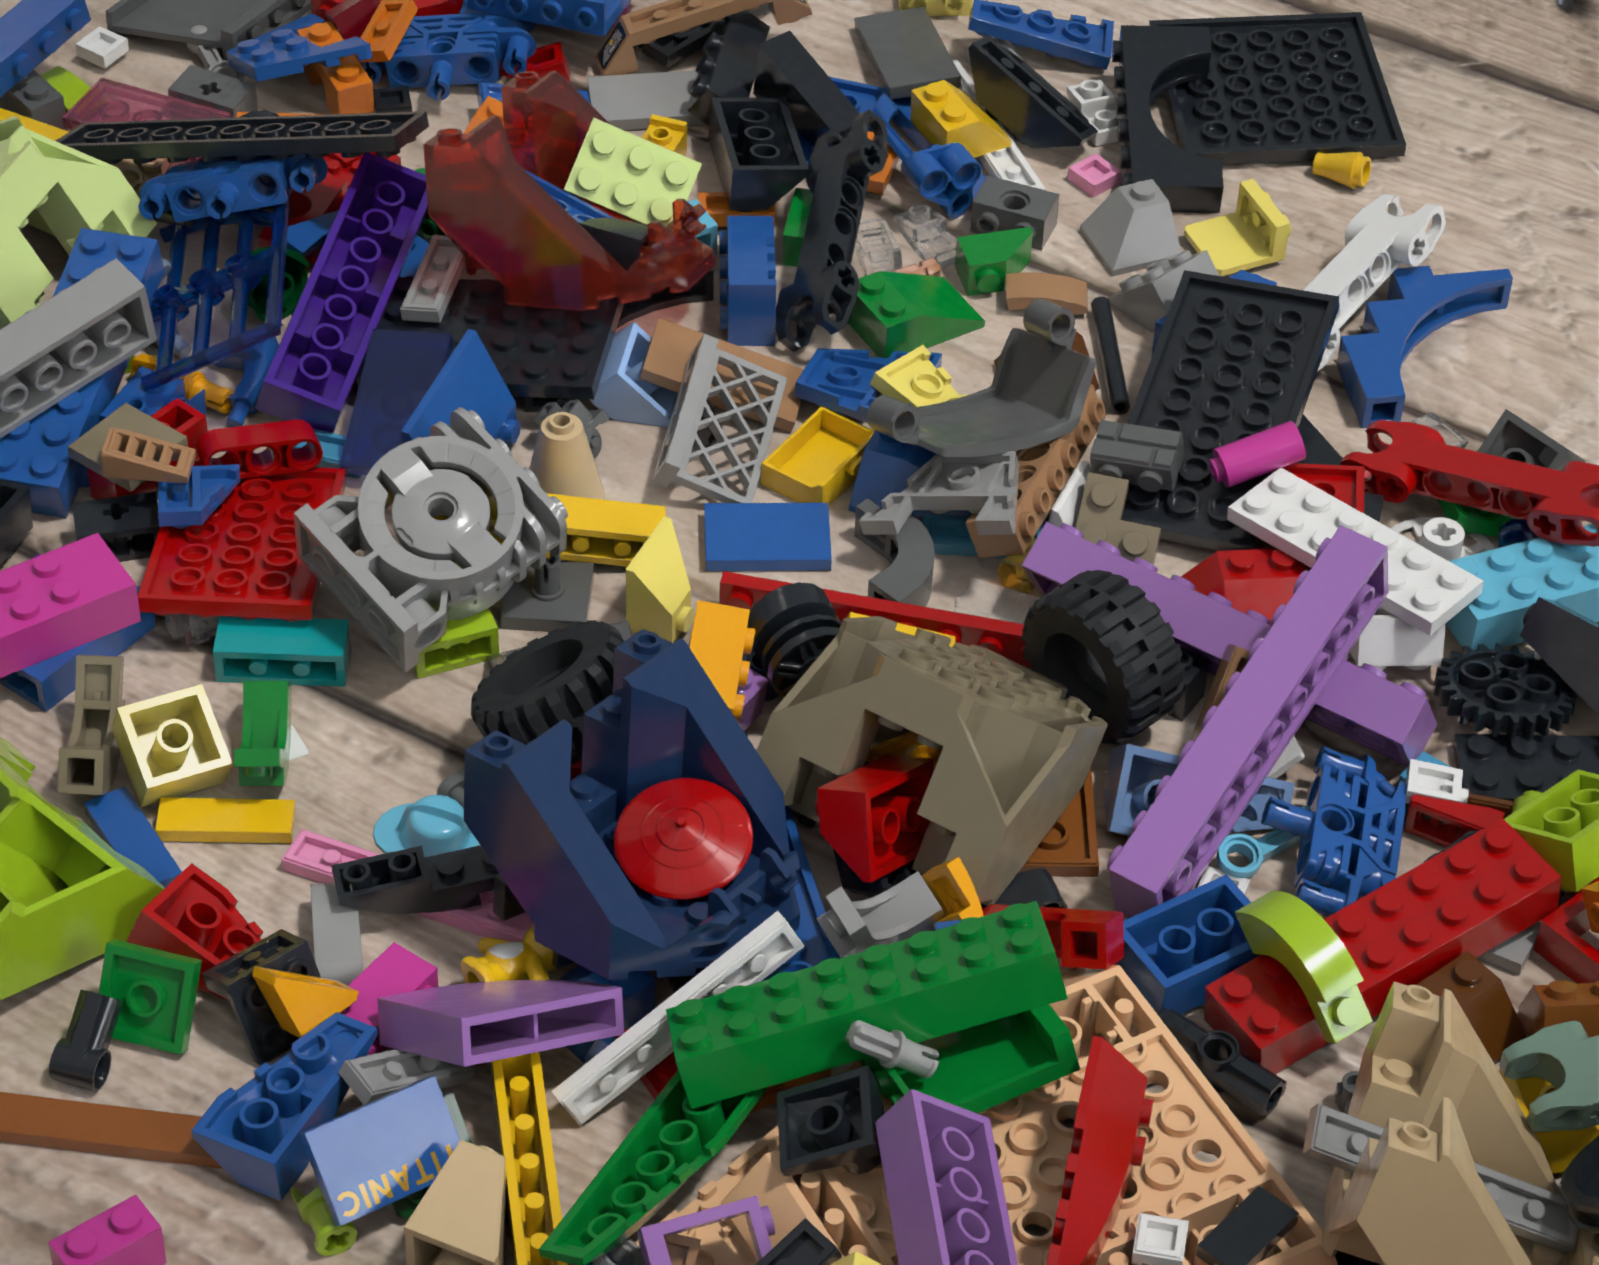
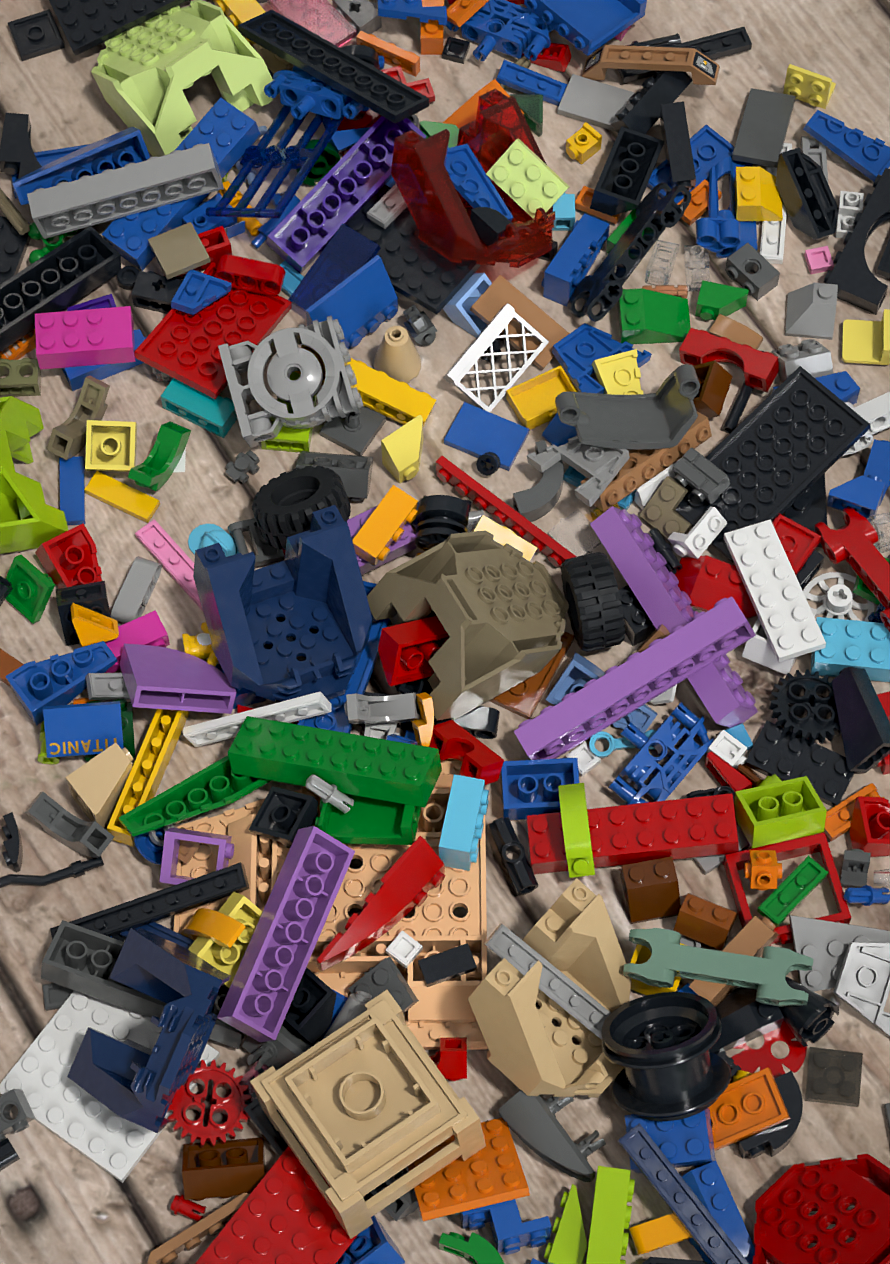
camera: 30 degrees right, 20 degrees up
medium nougat slope [101,428,196,484] -> none
black slope [331,845,499,914] -> none
red hat [614,778,753,900] -> none
dark pink brick [1208,421,1306,488] -> none
none -> black tile [117,266,139,290]
none -> dark grey piece [225,450,260,484]
none -> medium azure brick [439,774,489,871]
none -> black bush [476,452,501,476]
none -> white bracket [668,507,727,559]
none -> red arch [679,328,779,392]
none -> blue slope [827,475,885,522]

